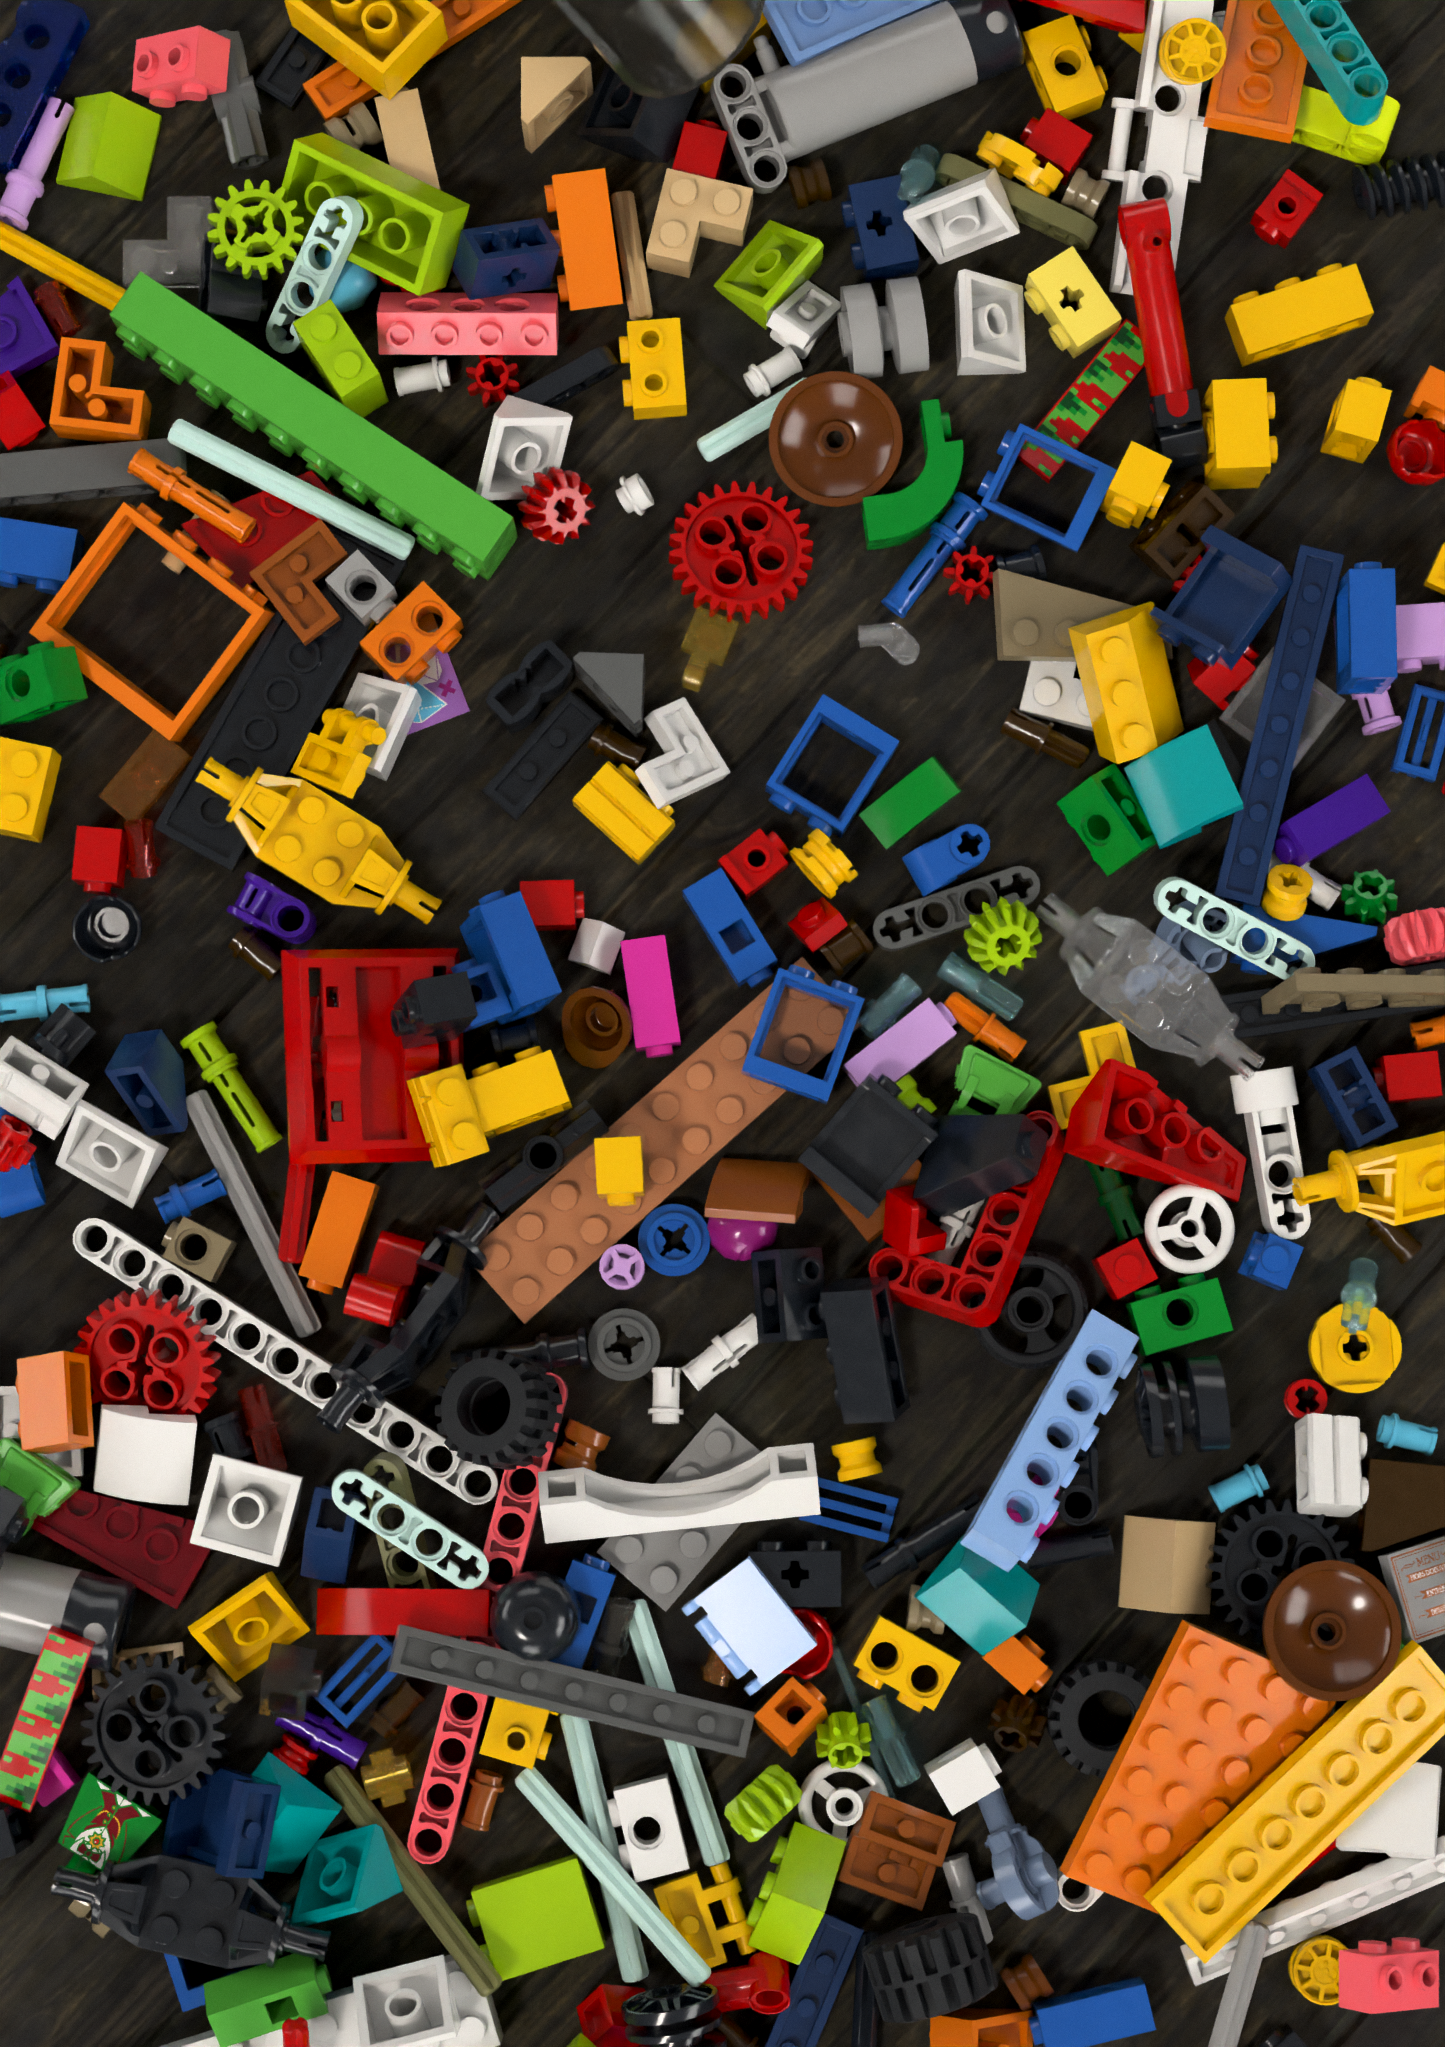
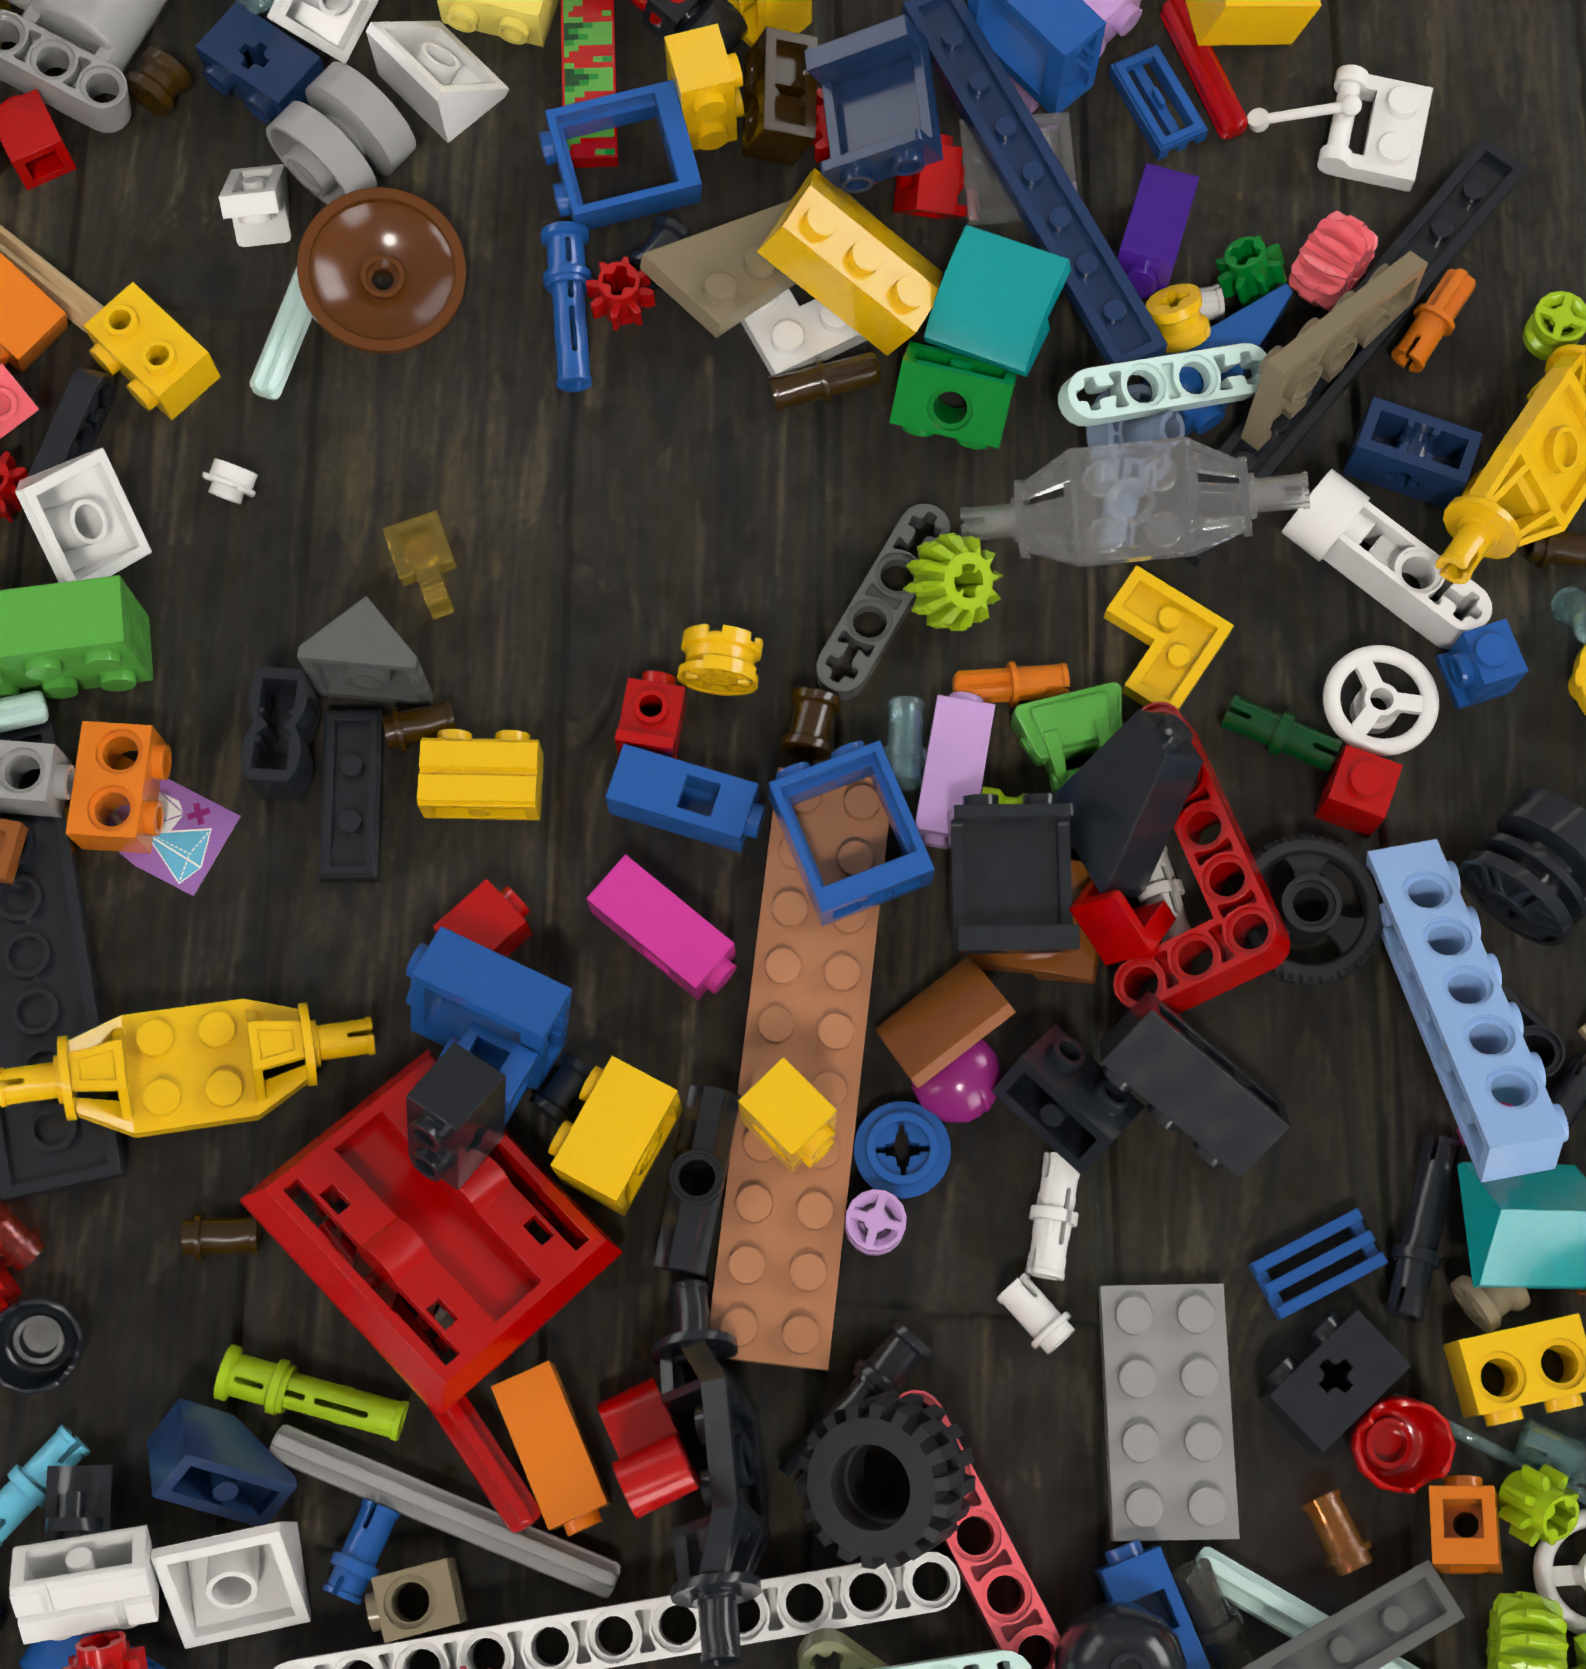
camera: 40 degrees left, 10 degrees down
dark purple piece [226,871,317,944] -> none
yellow plate [290,708,386,799] -> none
white slope [341,672,422,781] -> none
yellow brick [406,1064,490,1168] -> none
red gear [516,467,596,544] -> none
white arch [538,1443,821,1544] -> none
dark orange wheel [551,1419,611,1472] -> none
reddish brown piece [562,986,633,1069] -> none
white slope [568,918,625,975] -> none
dark grey gear [588,1308,660,1381] -> none
white plate [635,697,730,809] -> none
tan brick [646,168,753,278] -> none
red gear [669,481,813,623] -> none
piece [681,1556,818,1696] -> none
lime slope [713,220,824,330] -> none
white pin [743,346,803,397] -> none
blue window [765,694,899,838] -> none
red plate [788,897,848,952] -> none
yellow wheel [831,1436,883,1482] -> none
clear arm [858,623,920,665] -> none
green slope [859,756,962,850] -> none
green arch [861,399,964,551] -> none
blue piece [901,824,990,897] -> none
clear light blue axle [936,952,1024,1021] -> none
red wedge [1063,1058,1247,1202] -> none
green brick [1125,1272,1233,1356] -> none
lavender bush [1351,685,1402,735] -> none
red brick [1370,1051,1443,1104] -> none

